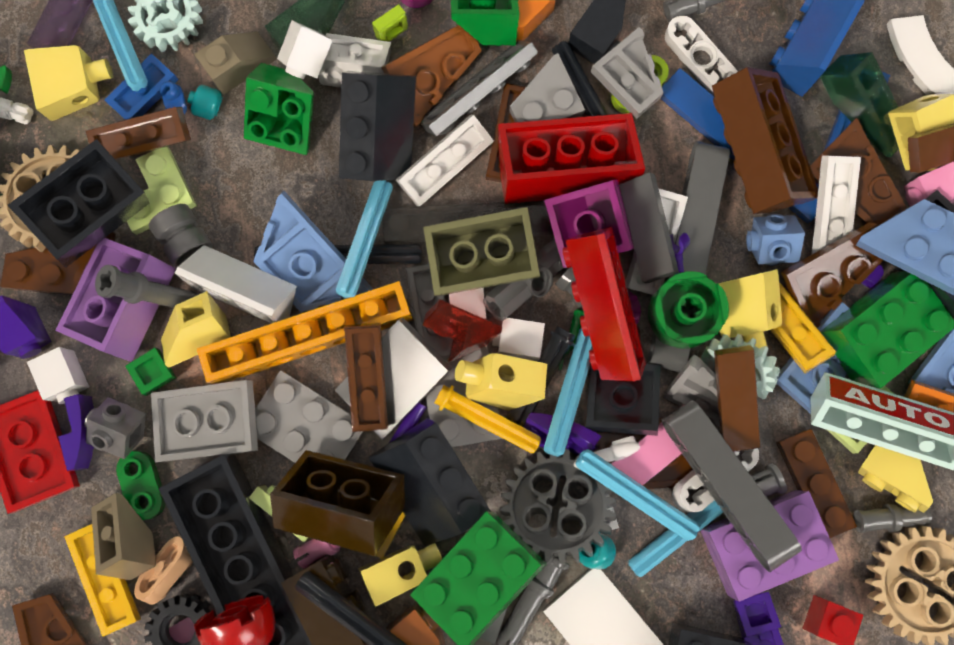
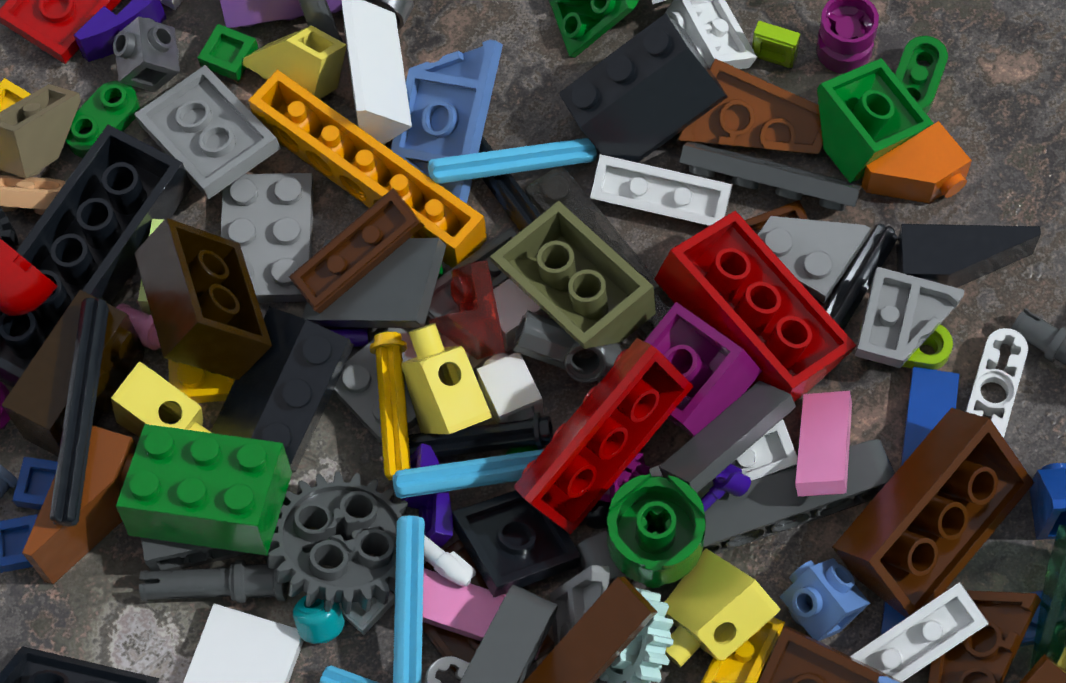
camera: 60 degrees right, 15 degrees down
none -> bright pink tile [795,391,852,497]

